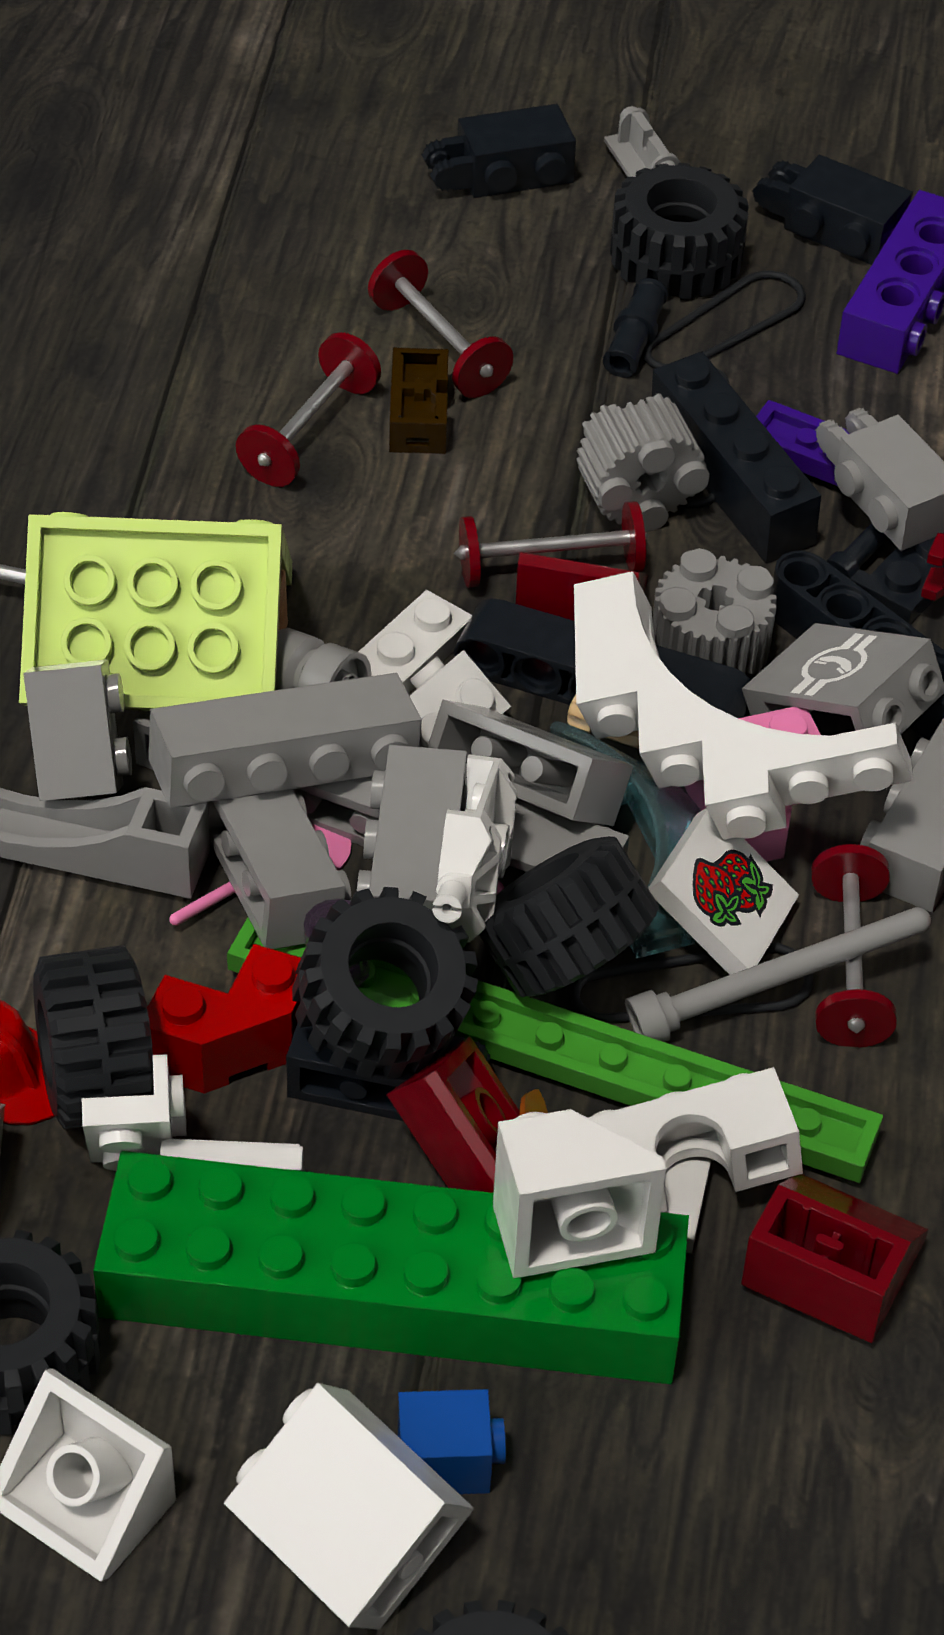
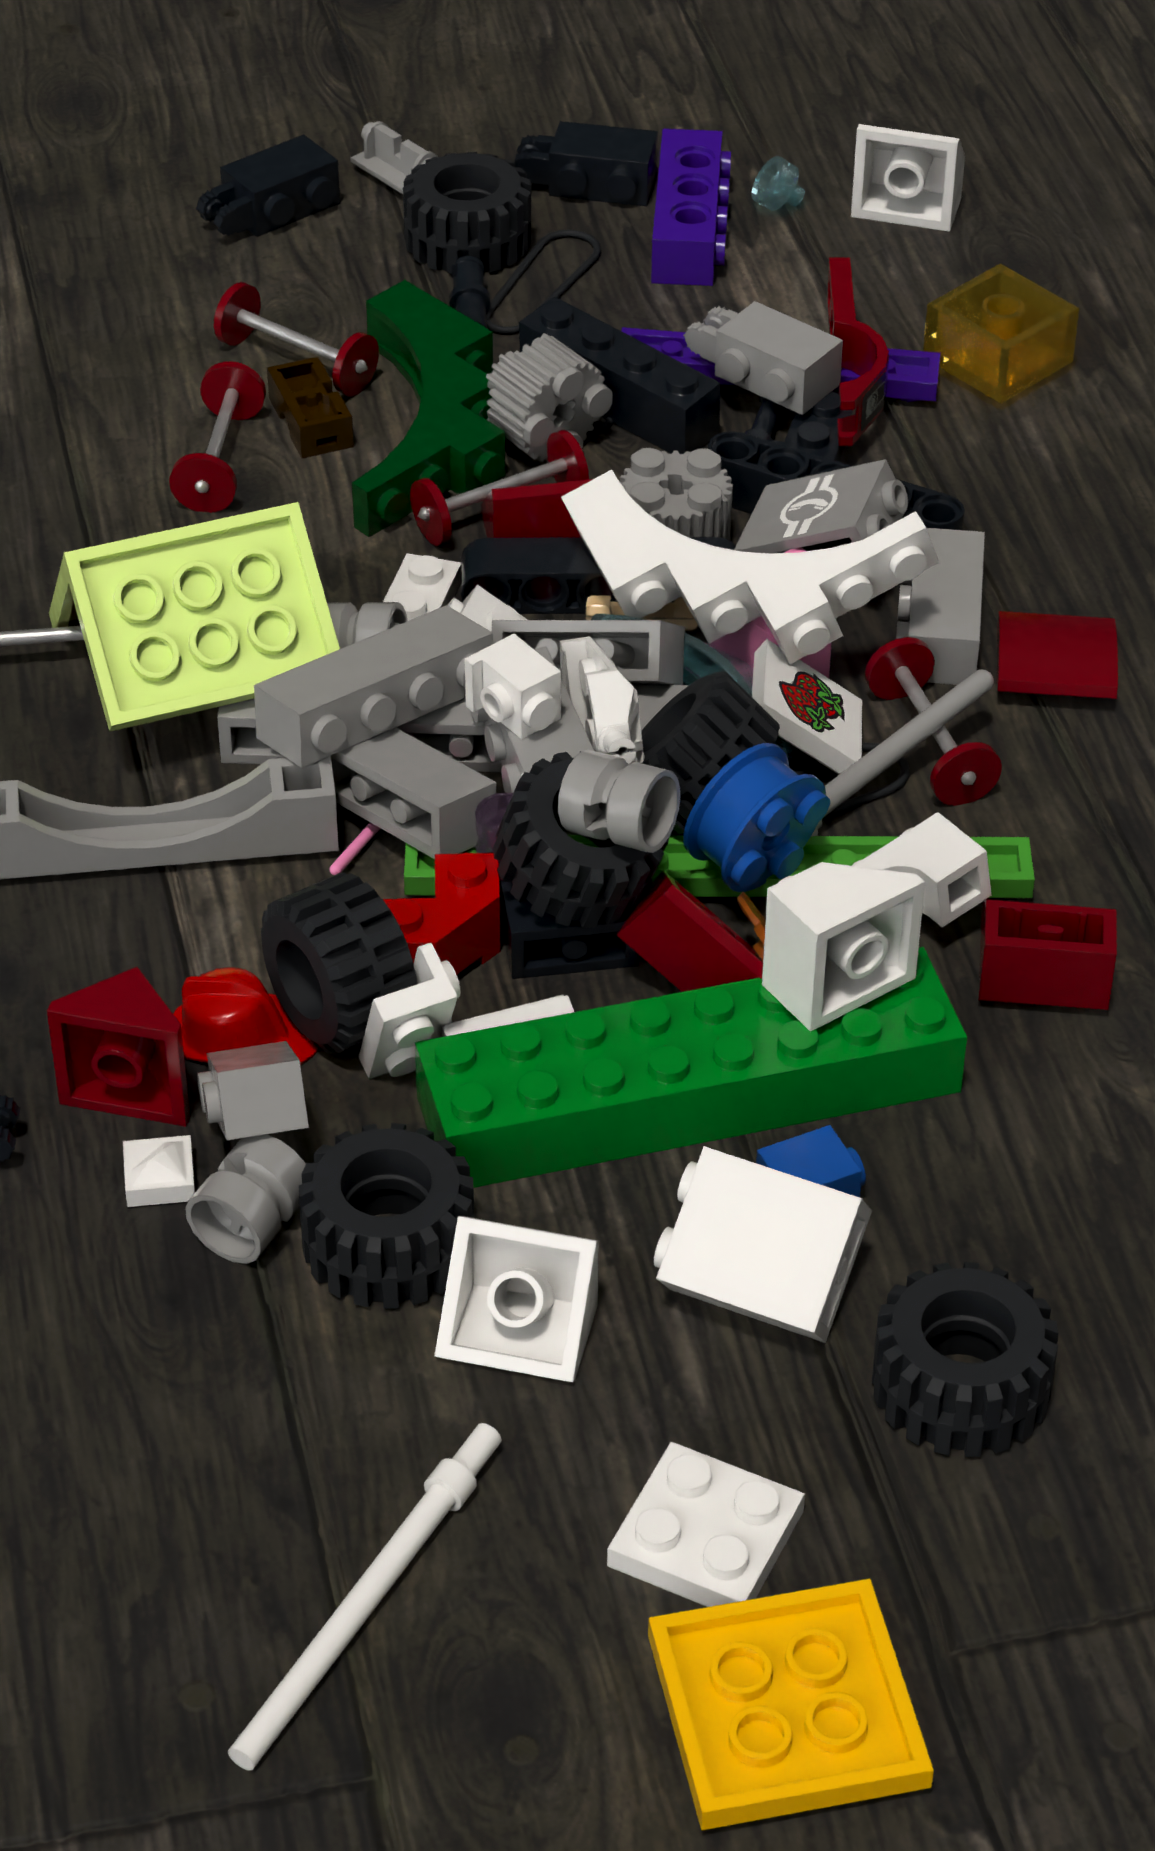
camera: 20 degrees left, 5 degrees down
light grey brick [23,659,132,801] -> none
none -> dark green arch [352,280,505,537]
none -> white brick [465,633,561,739]
none -> light grey wheel [558,749,680,853]
none -> blue wheel [683,743,831,892]

